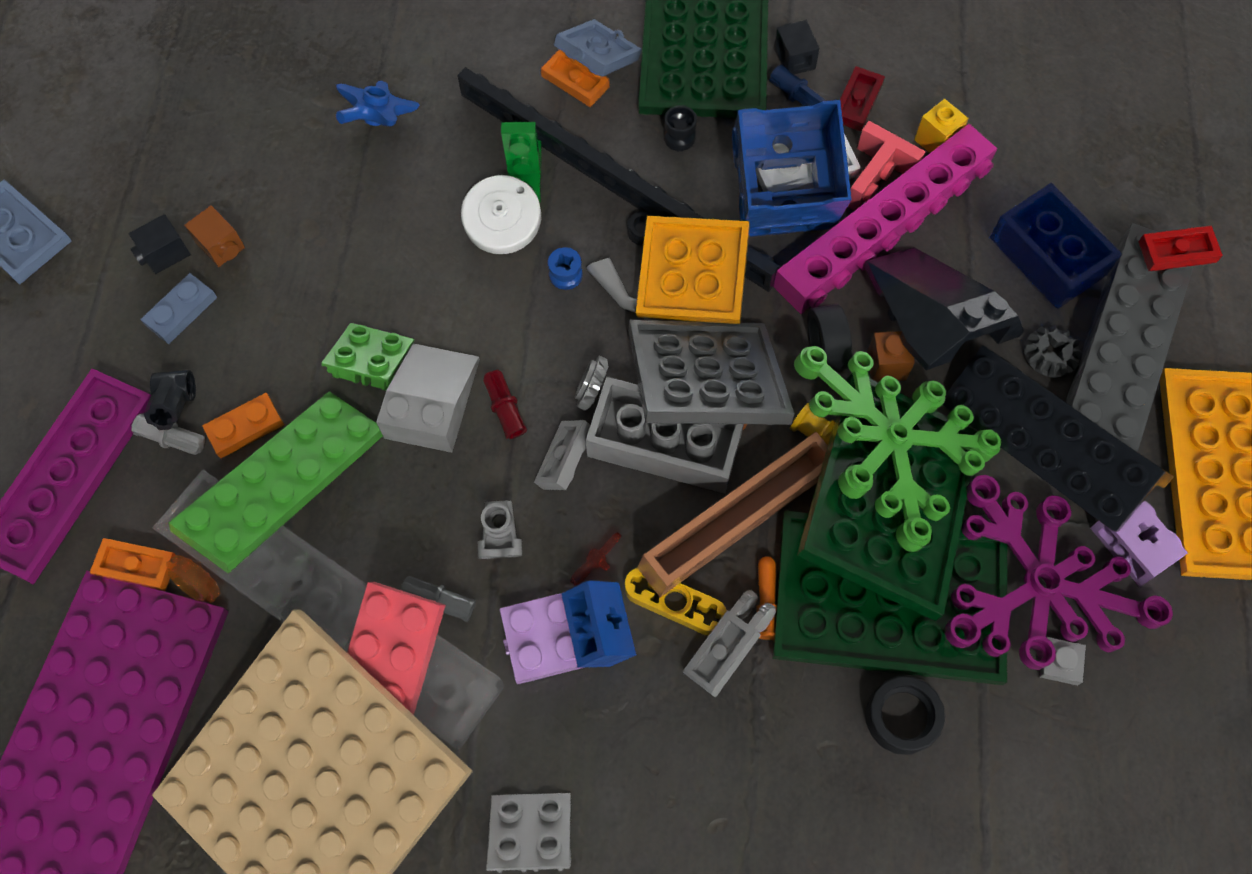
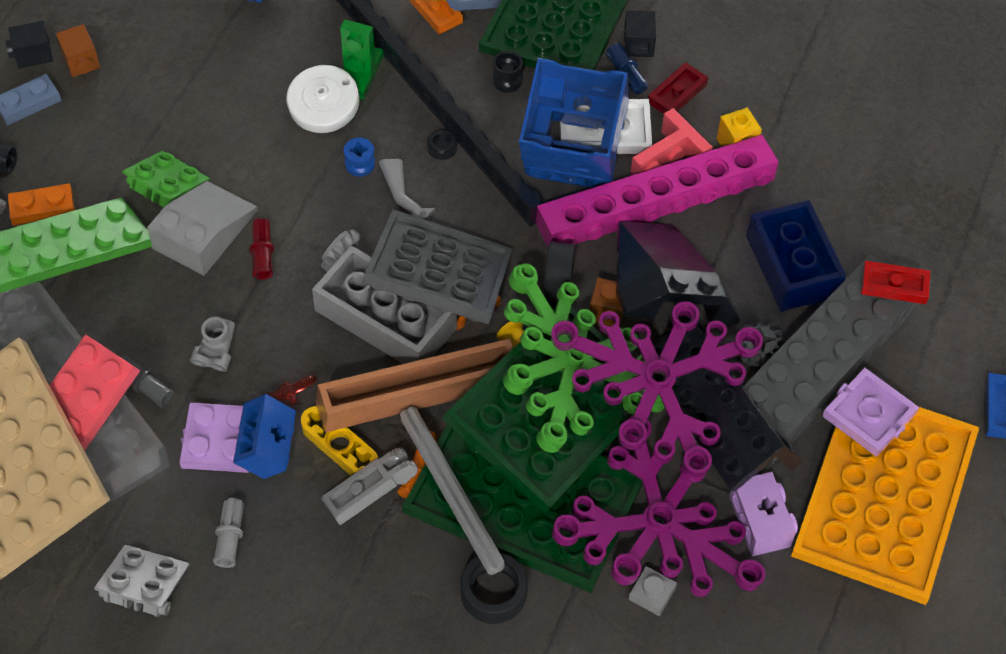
camera: 15 degrees right, 10 degrees down
light grey plate [534,420,590,490] -> none
light orange plate [636,216,750,324] -> none
none -> light grey axle [213,497,244,568]
none -> light grey axle [400,406,505,575]
none -> magenta plant [551,301,763,477]
none -> lavender plate [823,368,919,457]

